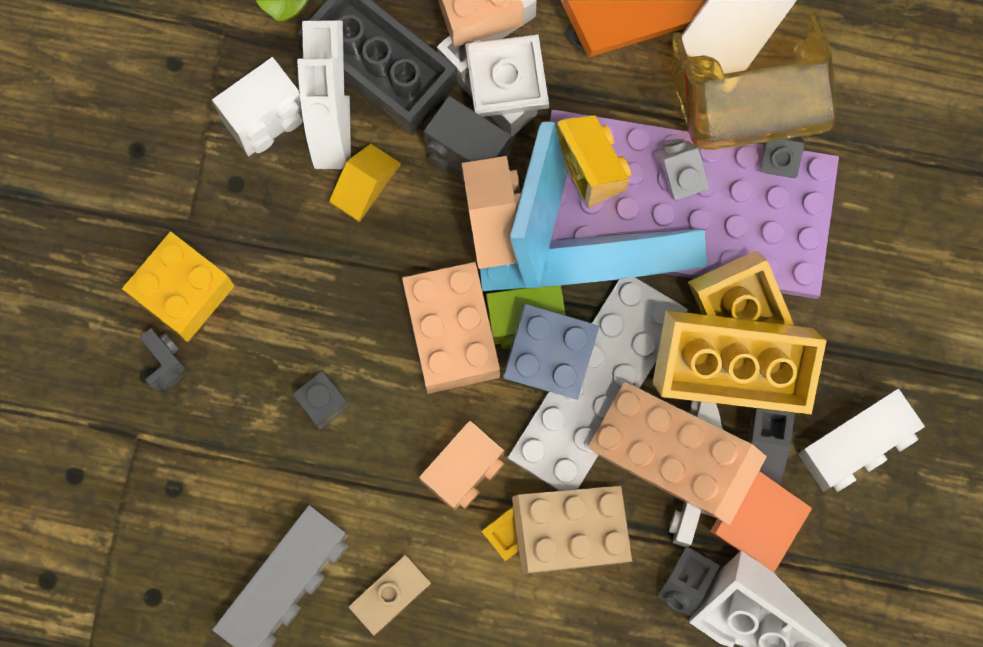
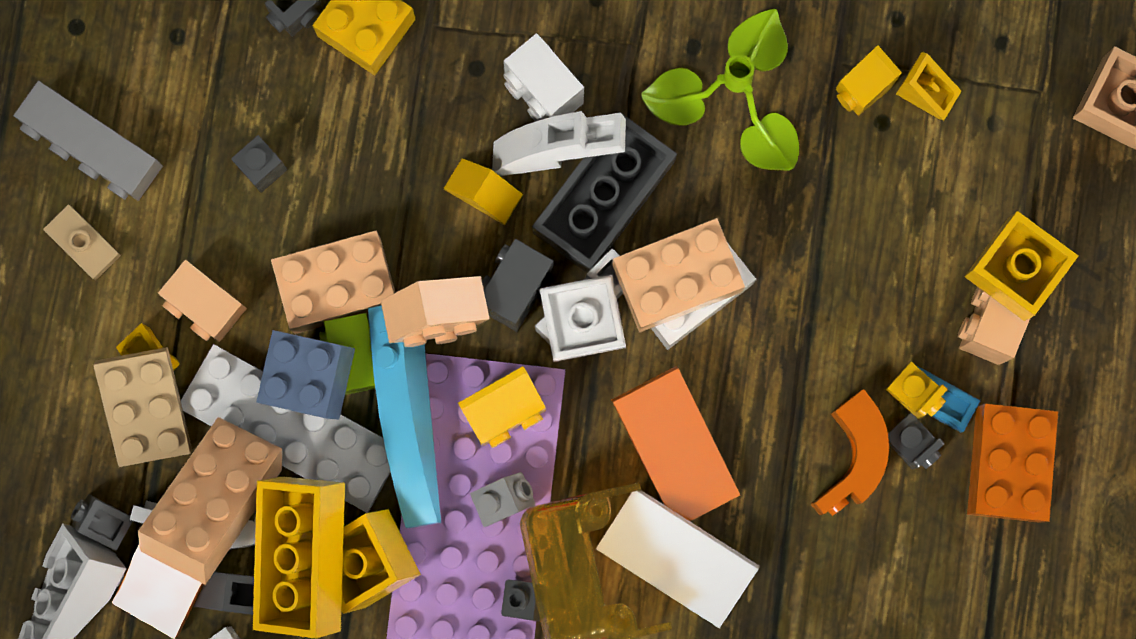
camera: 85 degrees right, 5 degrees up
medium azure tile [510,122,568,288] -> none

